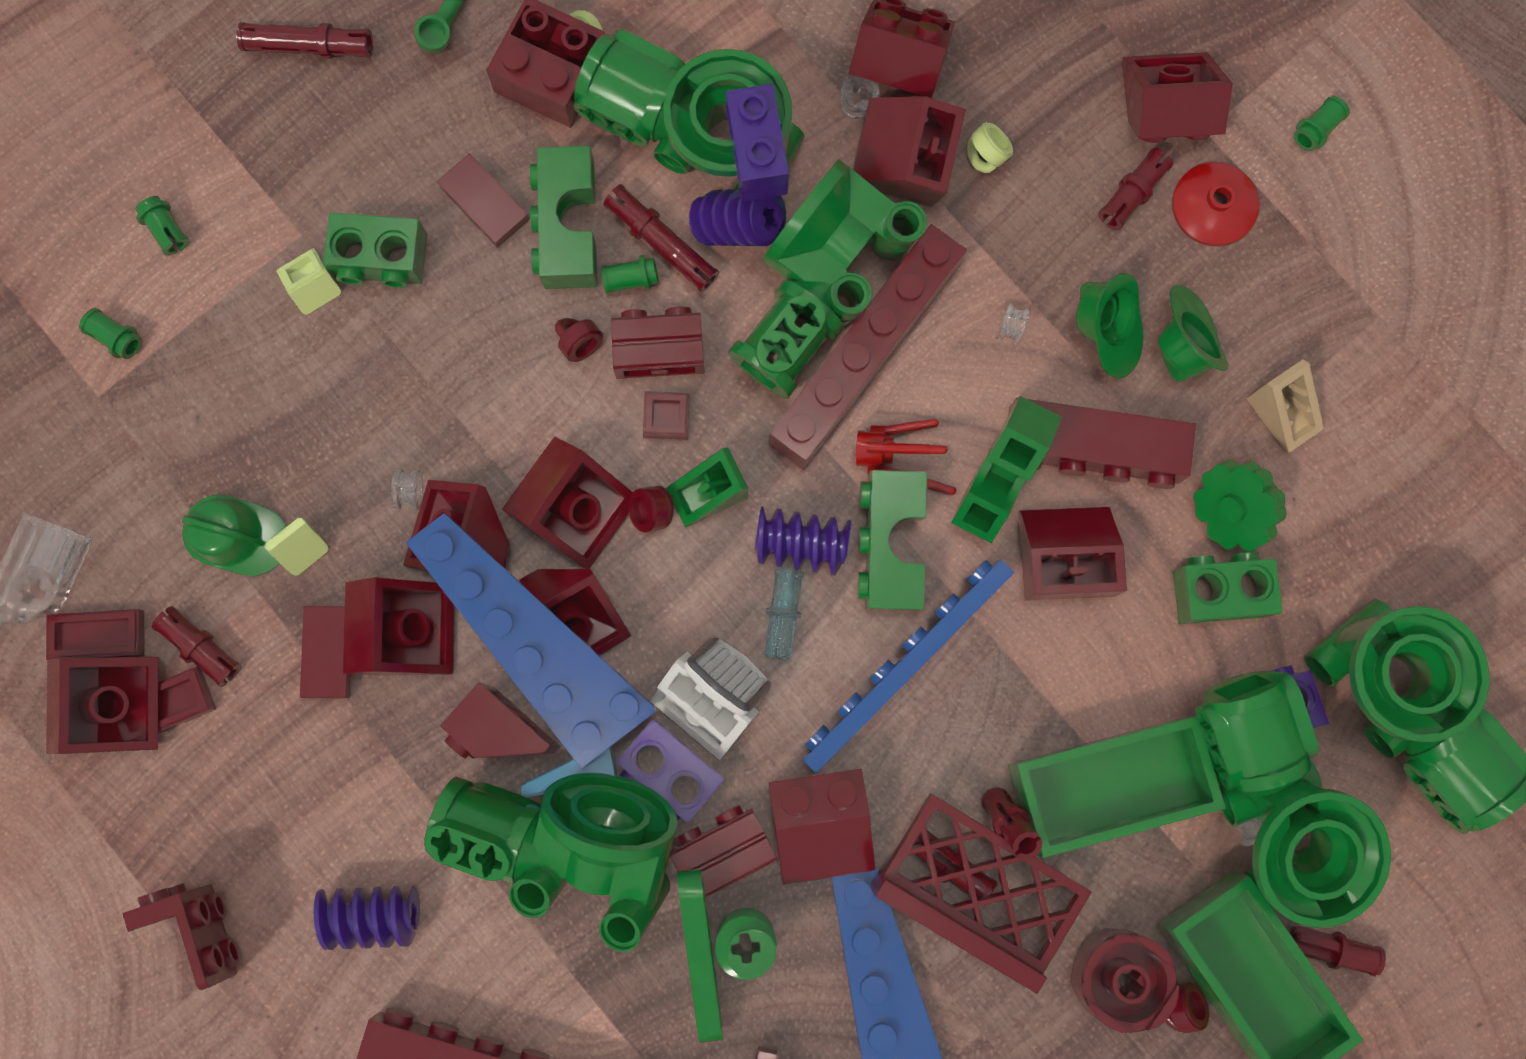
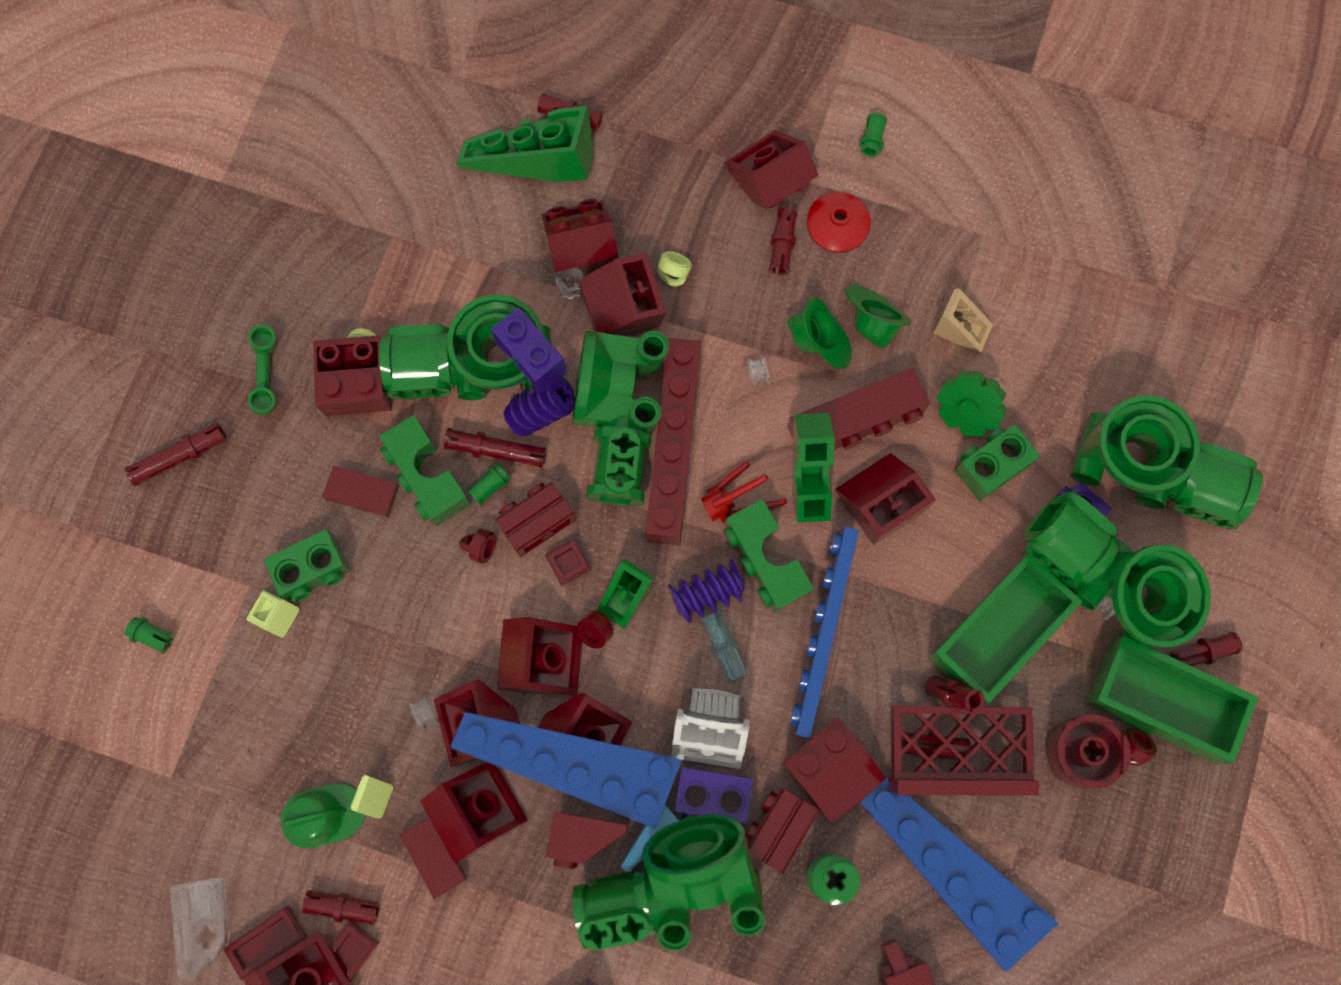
camera: 25 degrees left, 5 degrees down
green pin [79,308,142,359] -> none
green beam [677,868,723,1043] -> none

